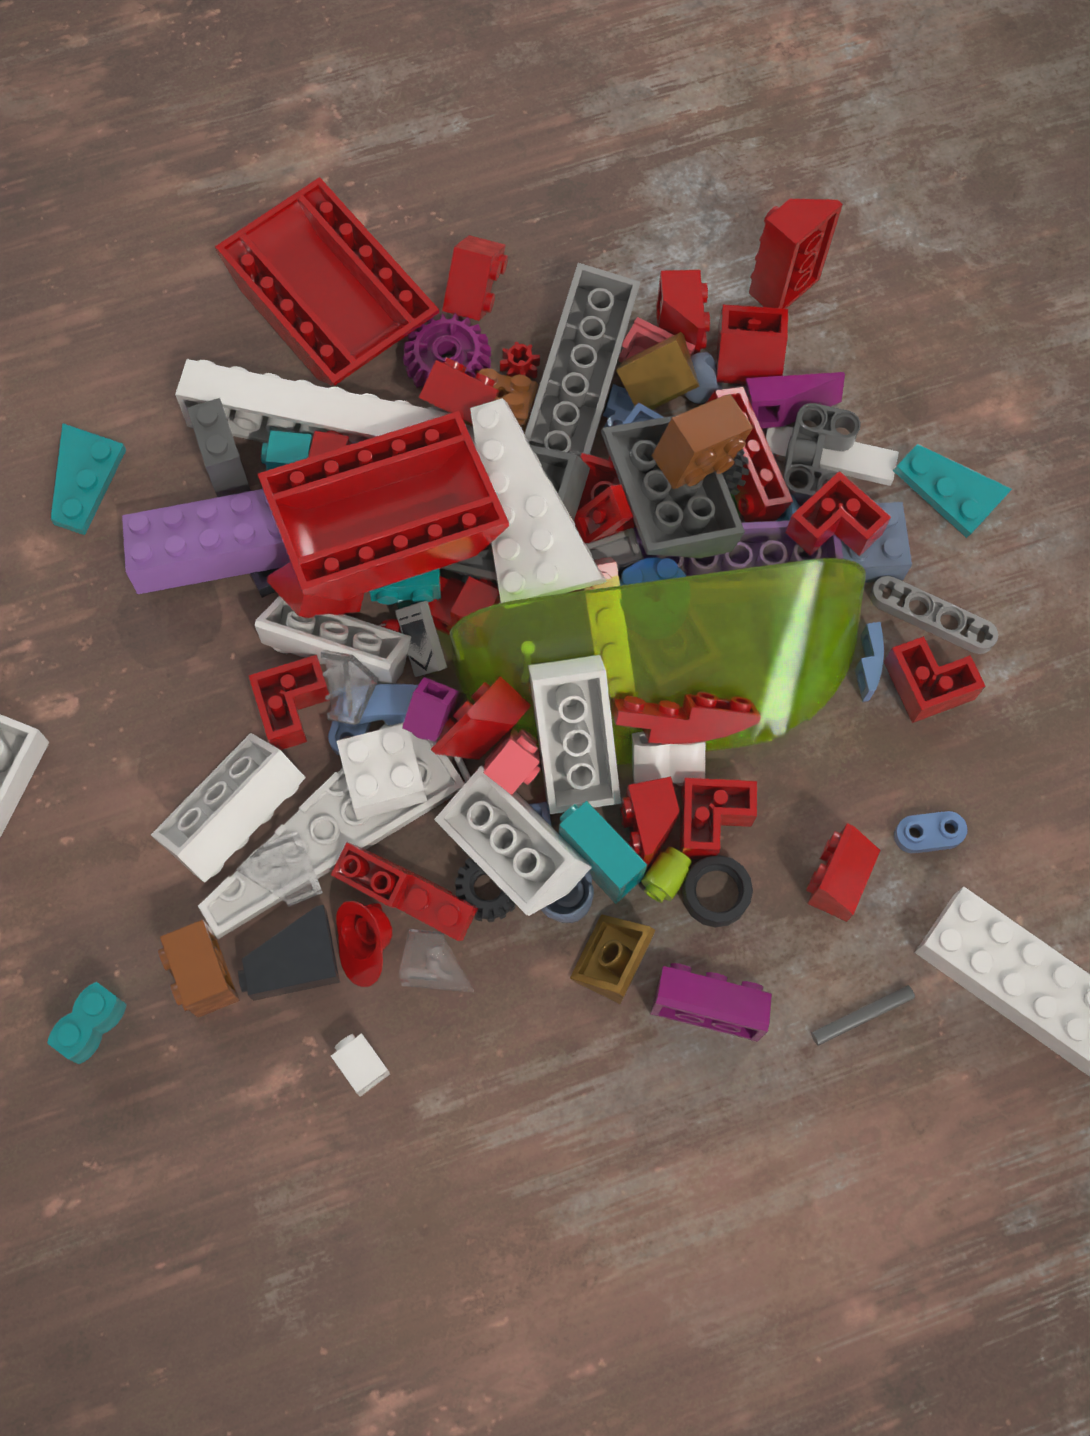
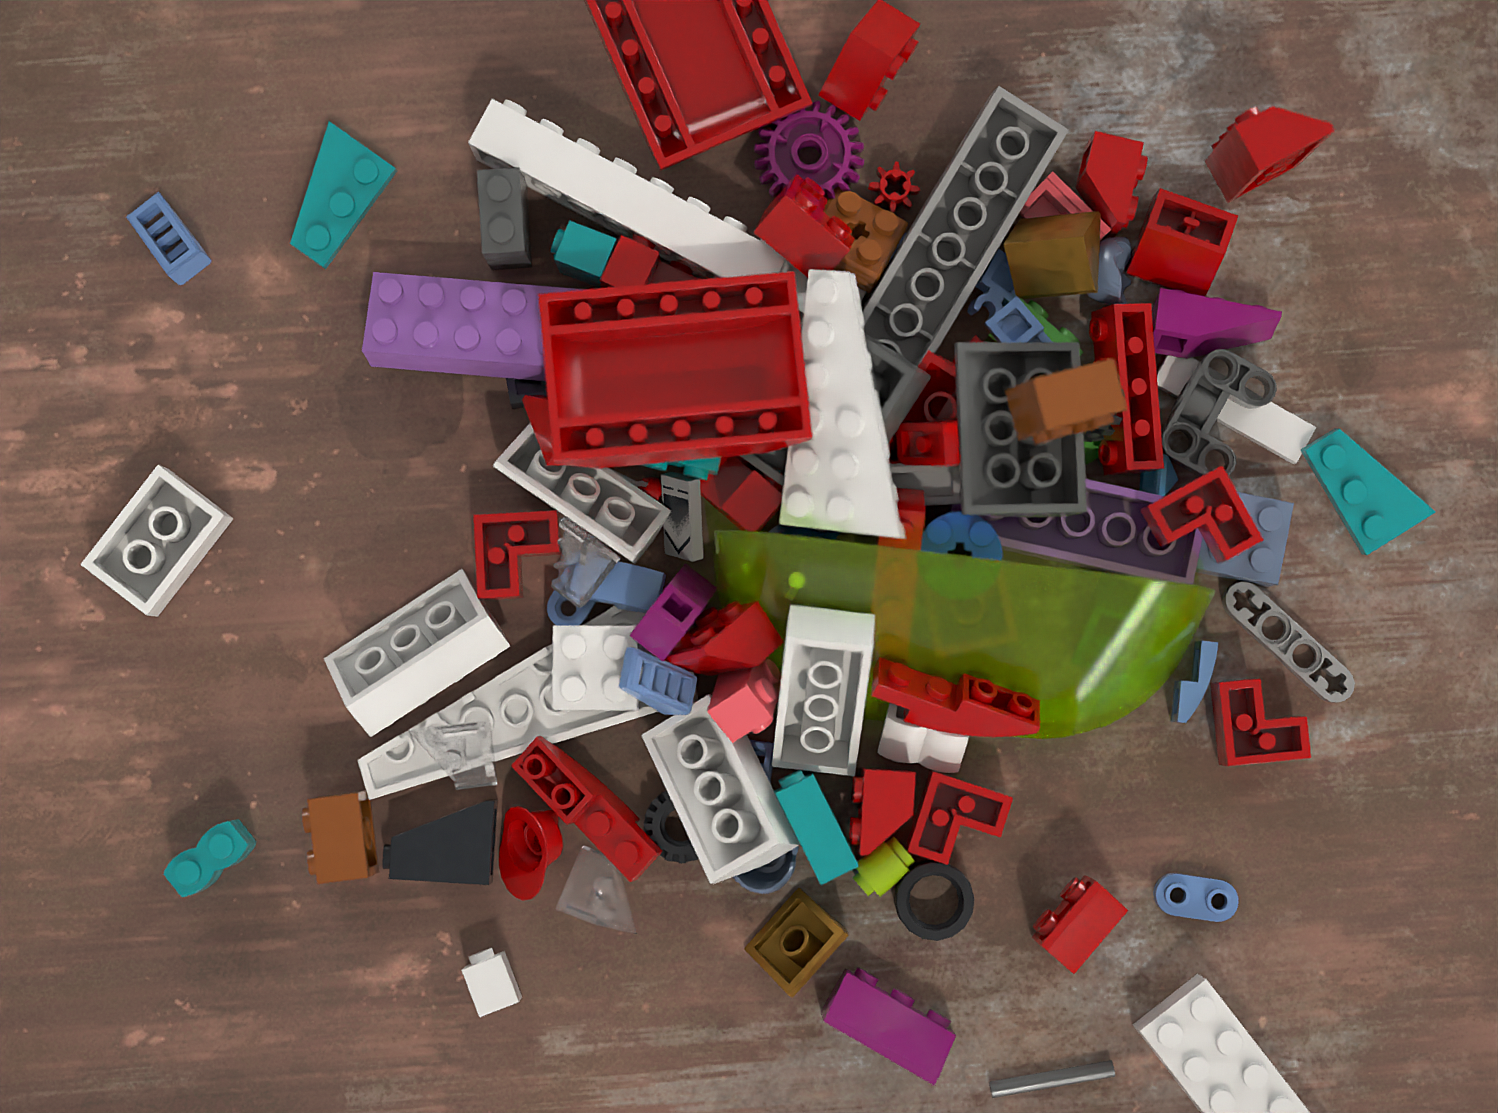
camera: 15 degrees right, 15 degrees up
none -> medium blue slope [619,647,697,715]

